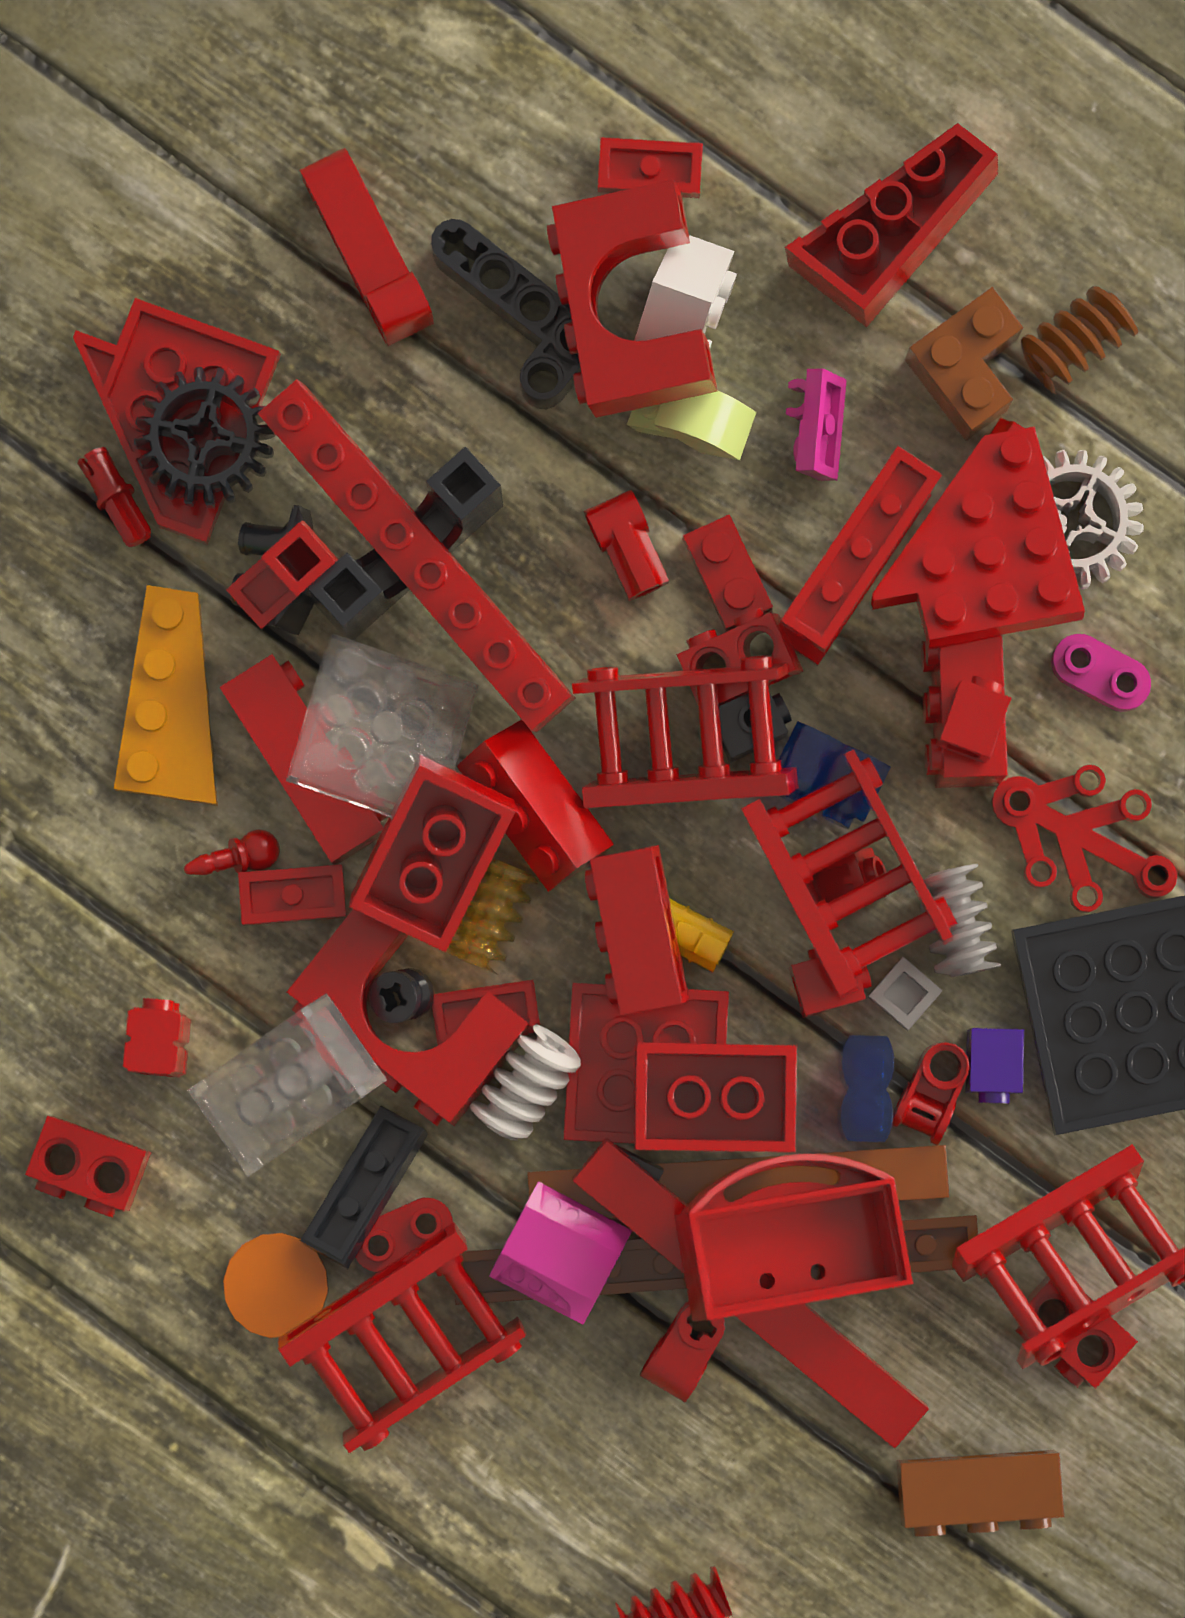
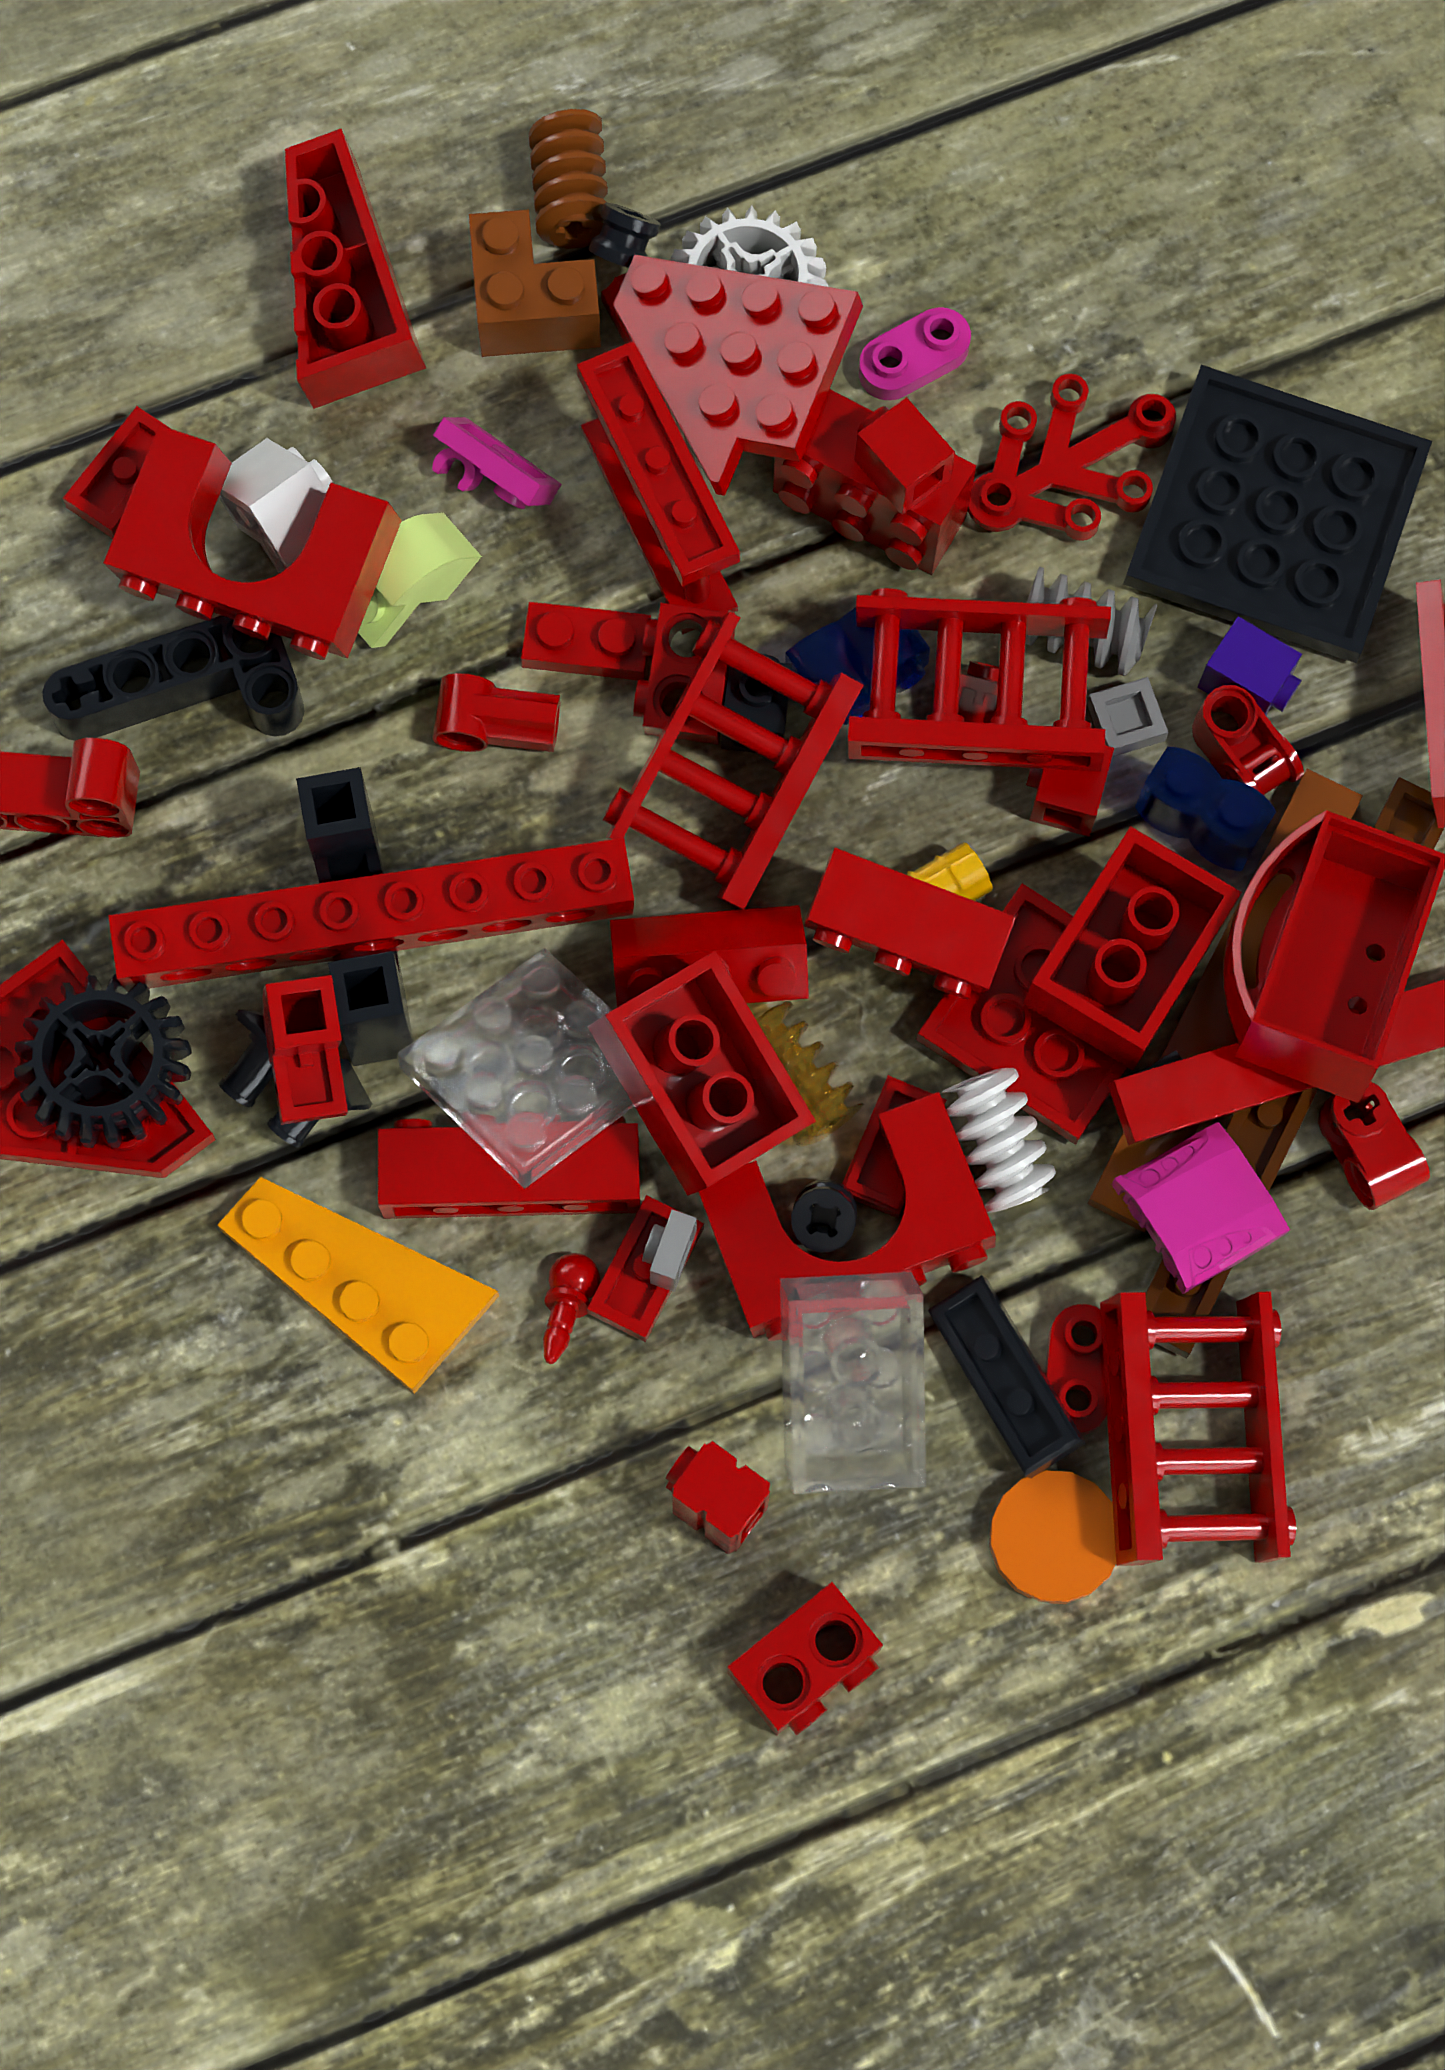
camera: 60 degrees left, 10 degrees down
red axle [77,447,151,548] -> none
none -> black wheel [588,202,661,268]
none -> light grey plate [642,1210,697,1292]

